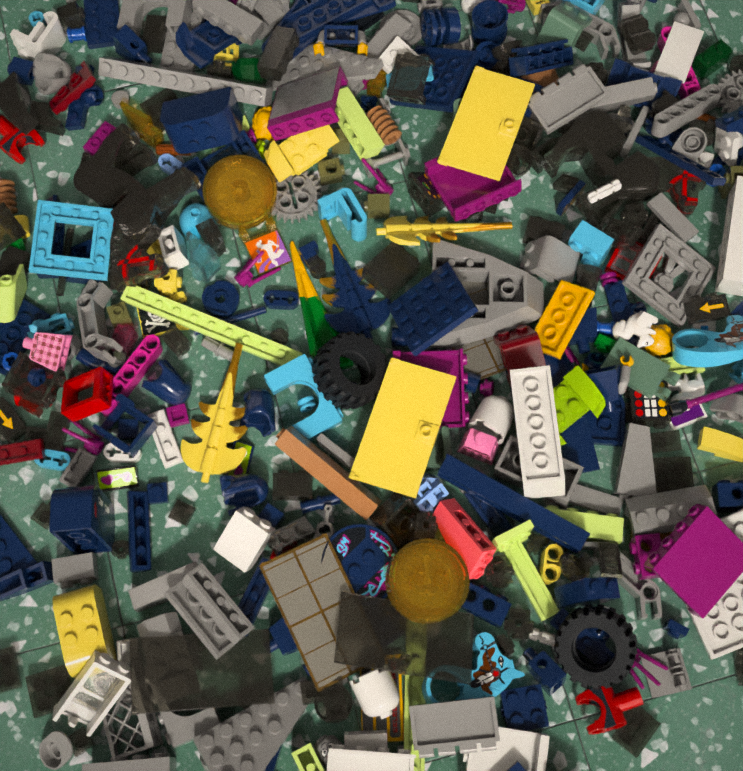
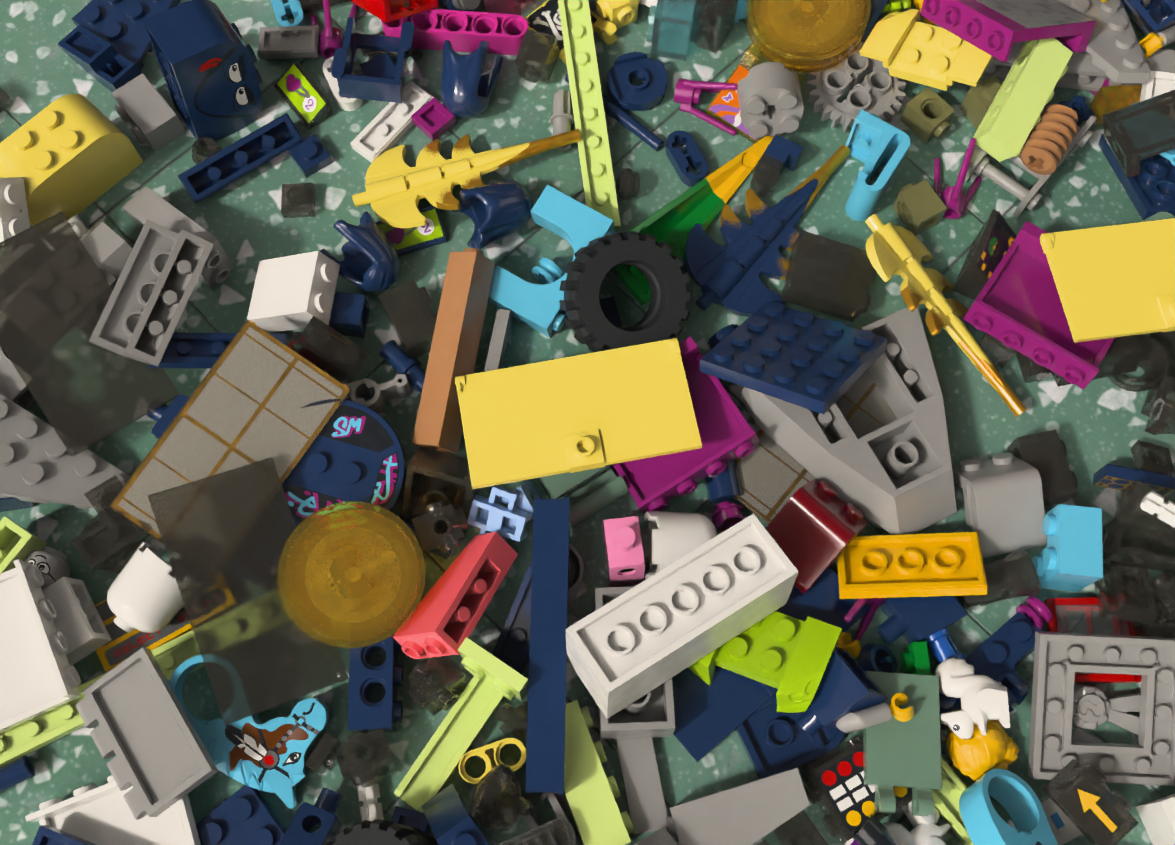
camera: 60 degrees right, 0 degrees up
none -> light grey brick [737,62,804,138]

